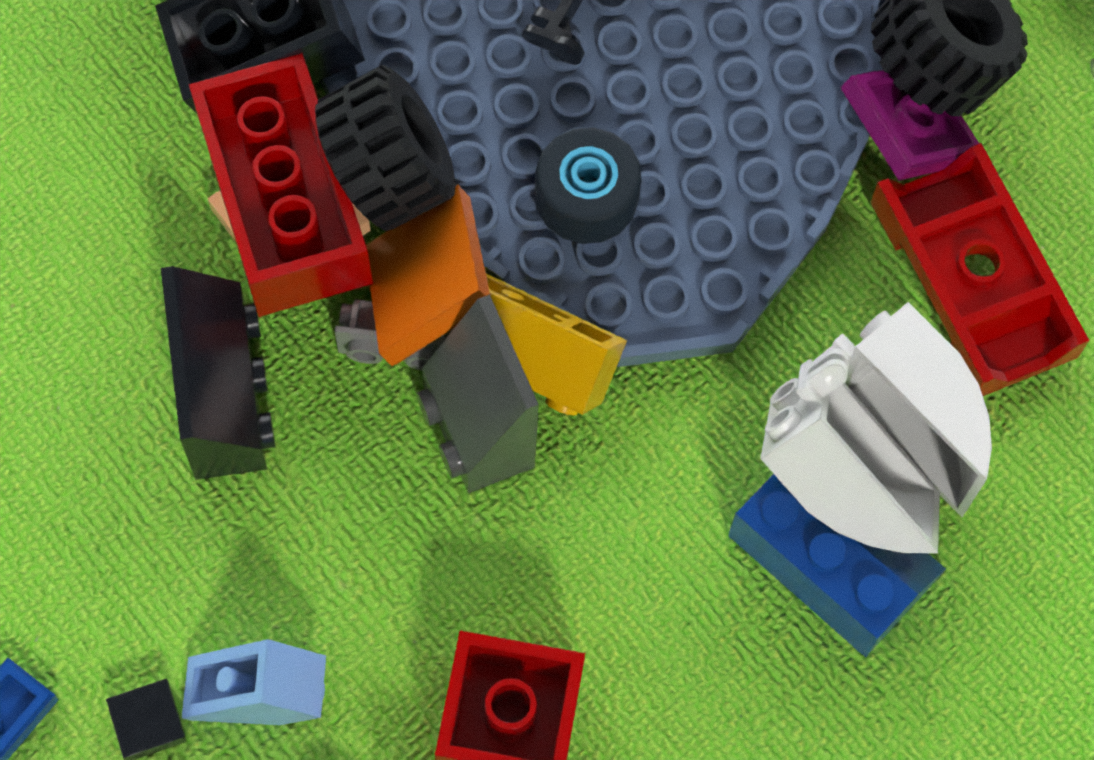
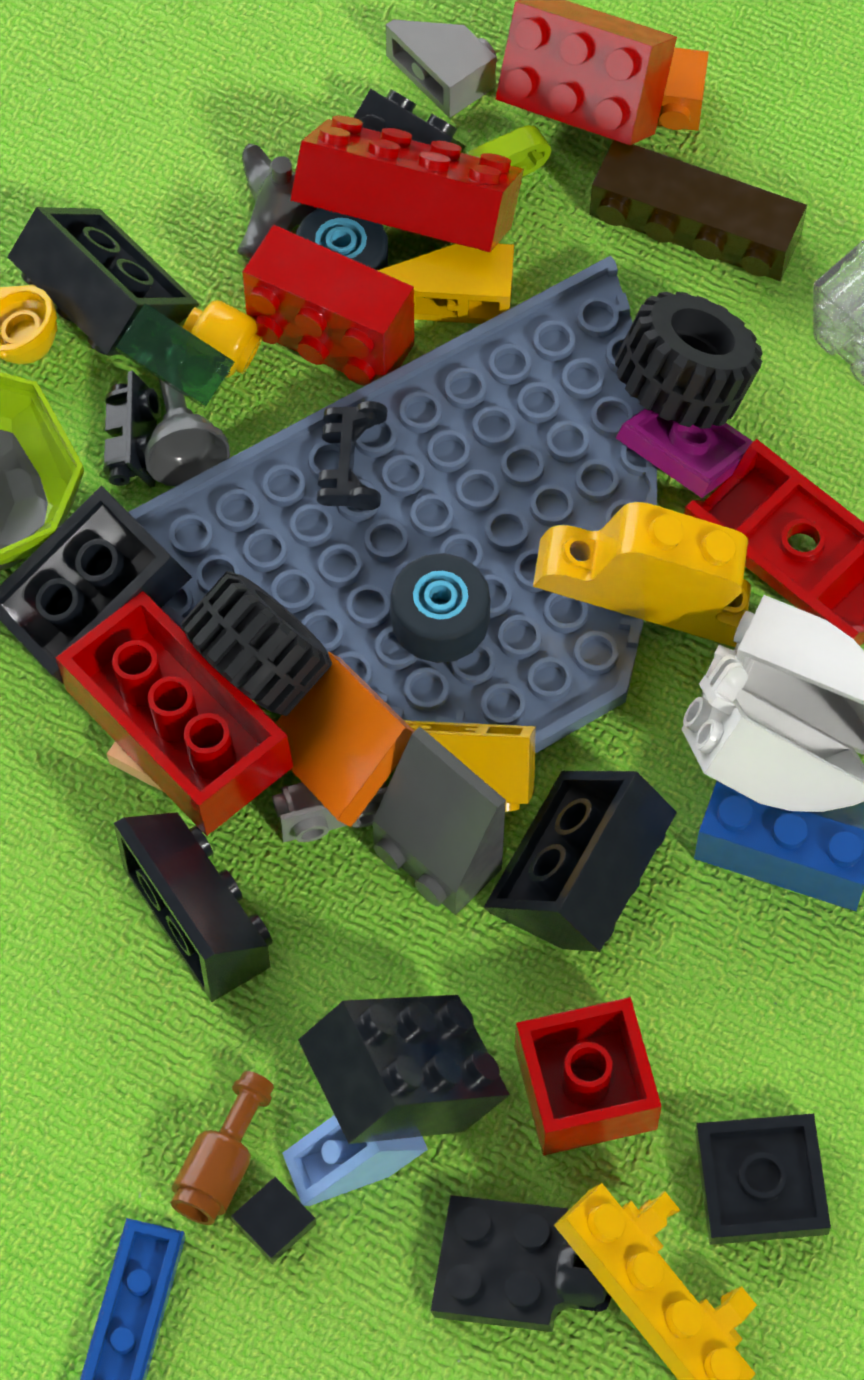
camera: 20 degrees left, 5 degrees down
none -> dark orange piece [171,1071,274,1225]
none -> black brick [298,995,510,1144]
none -> black slope [484,771,677,952]
none -> yellow brick [533,502,751,647]

